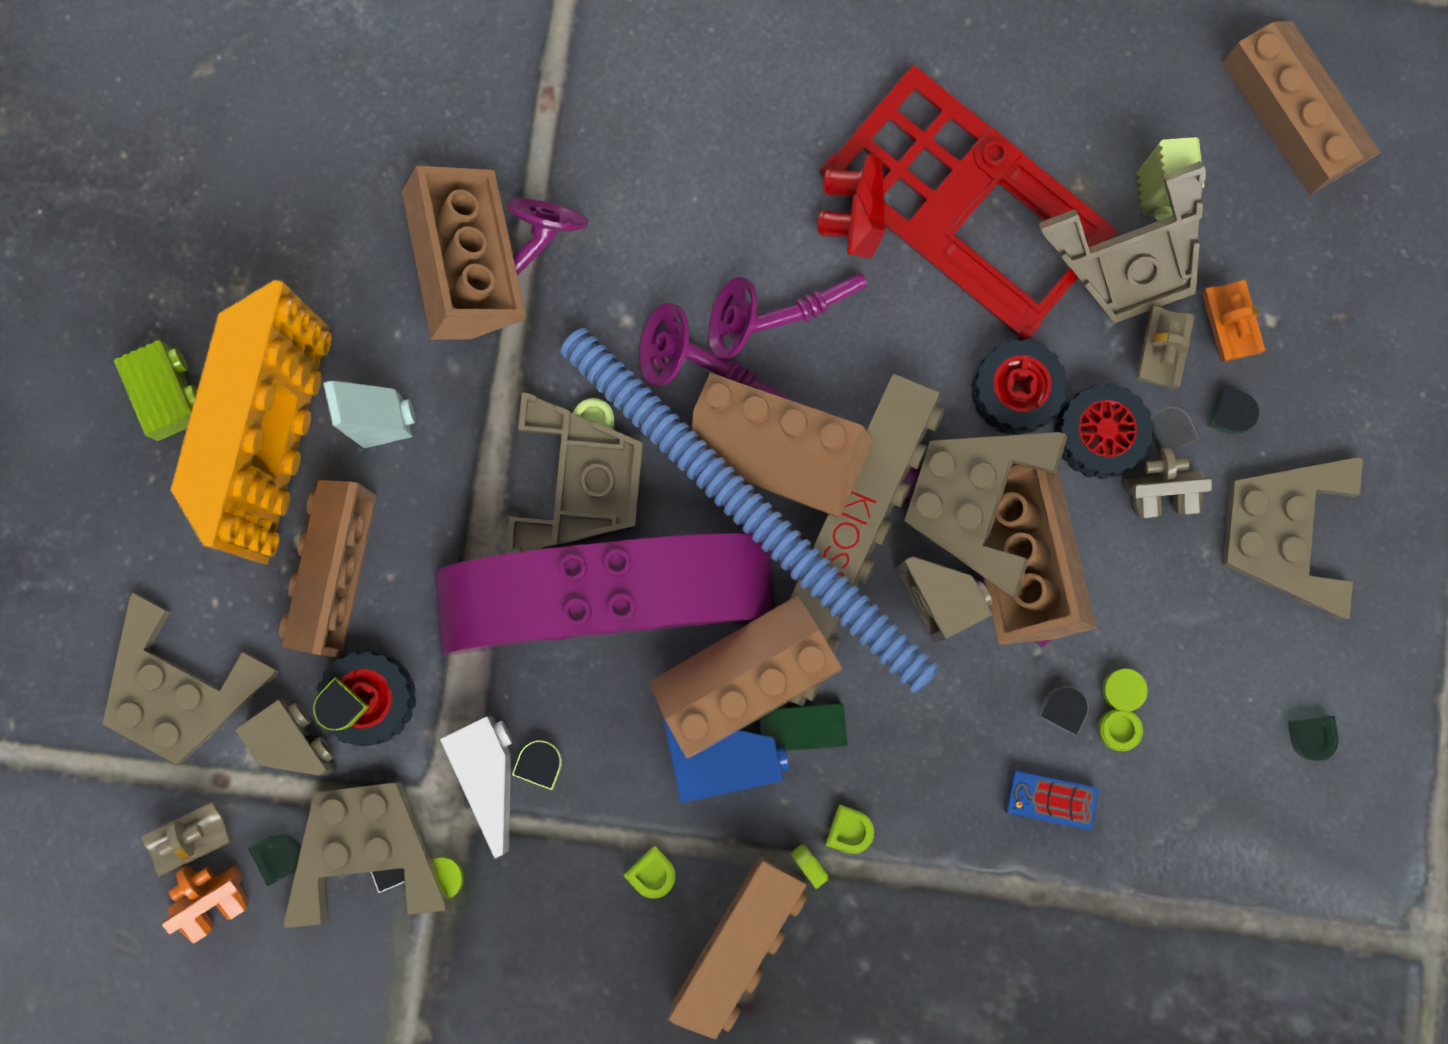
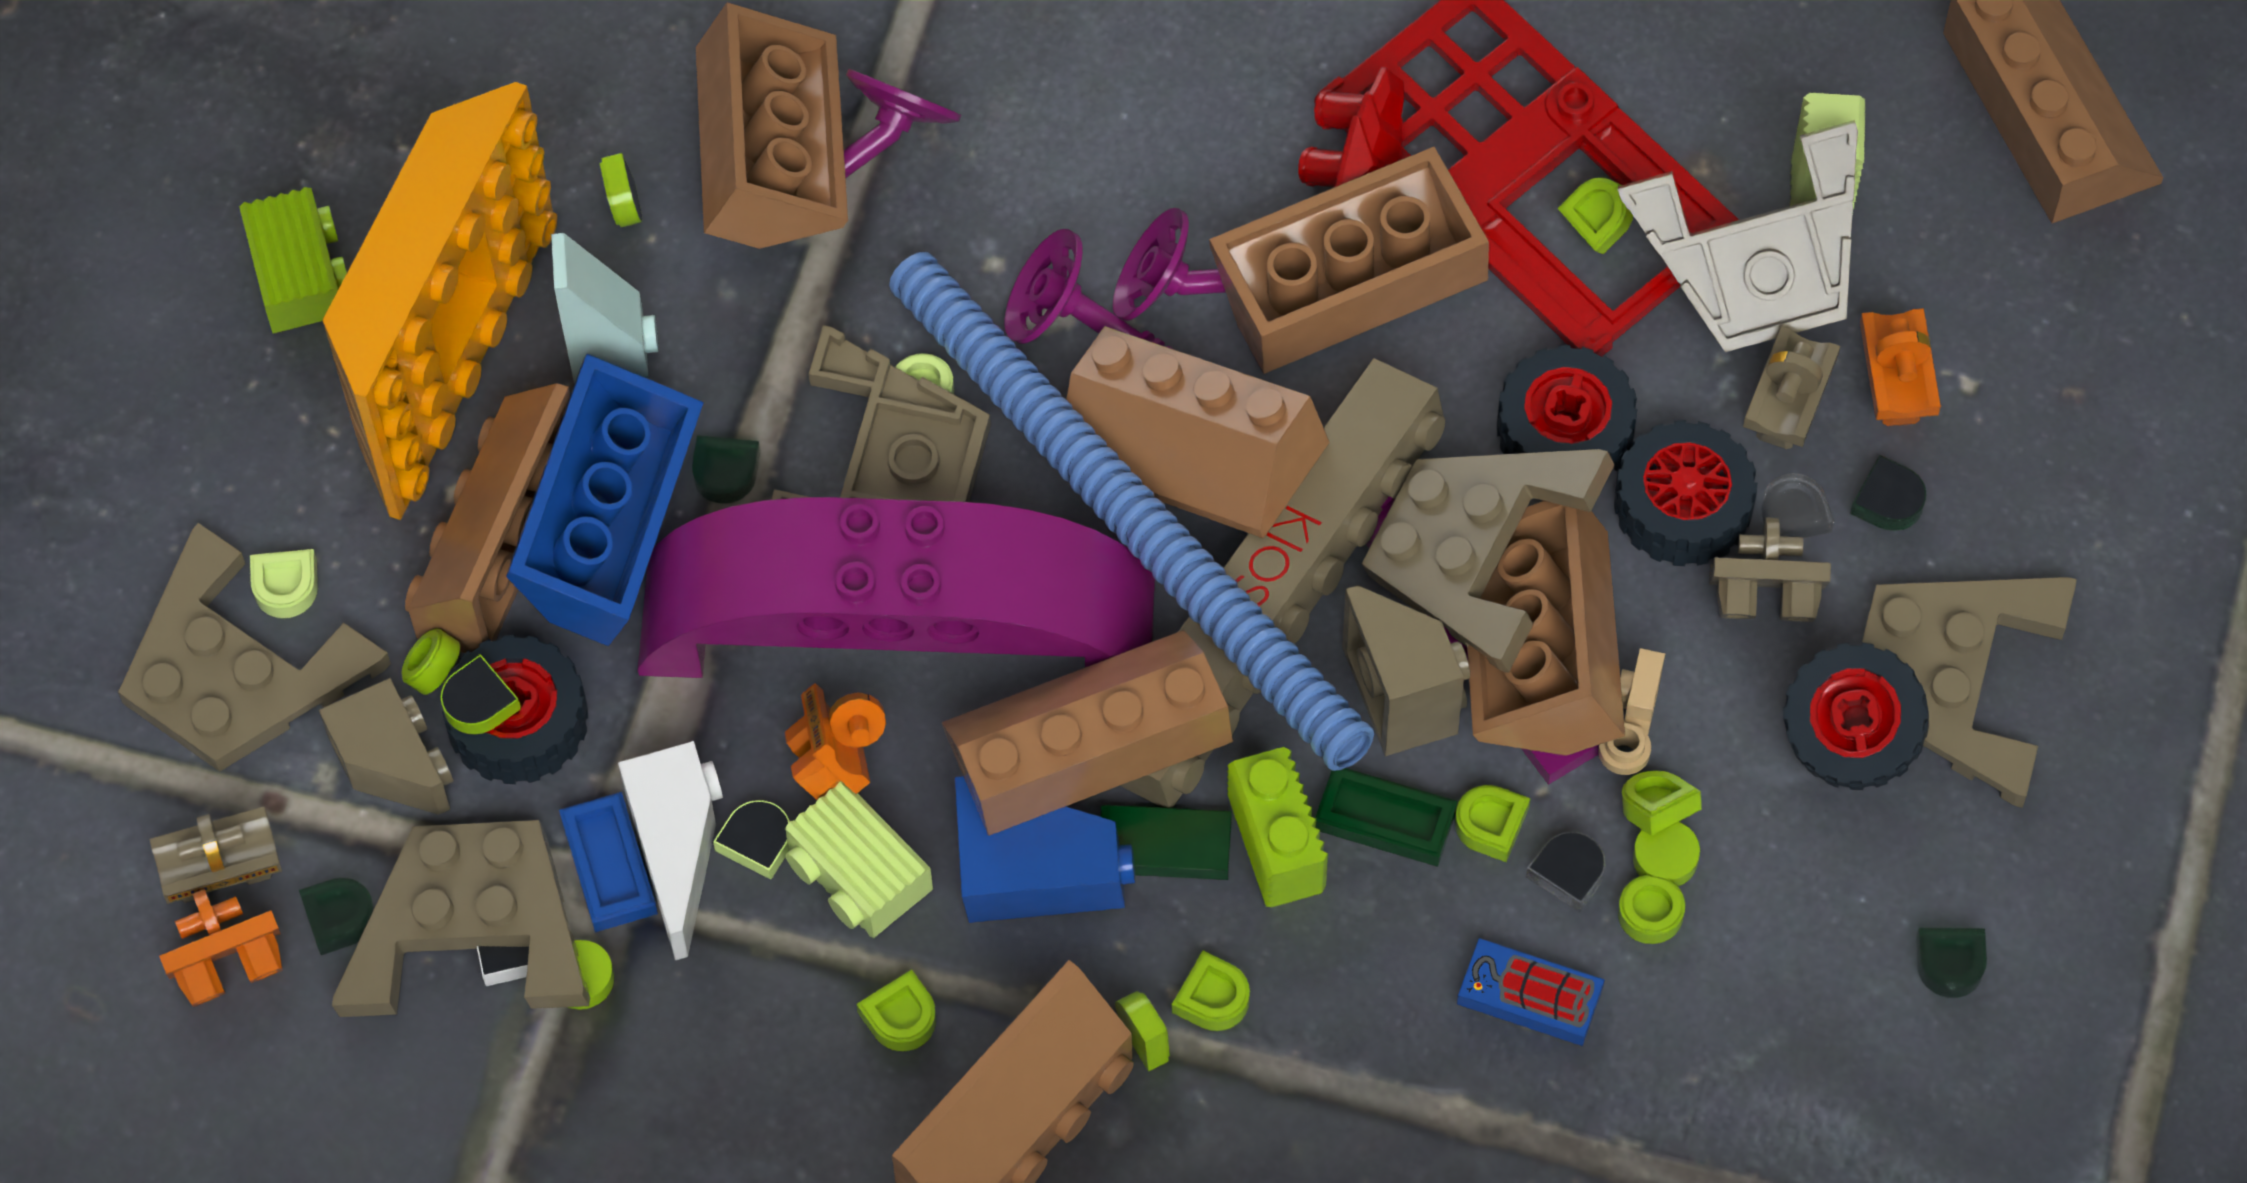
camera: 10 degrees right, 20 degrees down
none -> yellowish green tile [250,549,318,618]
none -> lime tile [401,628,460,695]
none -> blue slope [506,354,704,646]
none -> blue tile [559,792,658,933]
none -> lime tile [600,153,642,228]
none -> clear green tile [692,435,761,504]
none -> orange hips [785,683,886,800]
none -> yellowish green brick [785,781,933,938]
none -> medium nougat slope [1209,147,1489,374]
none -> lime brick [1227,747,1328,907]
none -> dark green tile [1315,768,1458,867]
none -> lime tile [1455,785,1531,863]
none -> lime tile [1558,178,1634,254]
none -> tan plate [1598,648,1665,775]
none -> lime tile [1622,770,1702,836]
none -> black wheel [1783,642,1929,790]

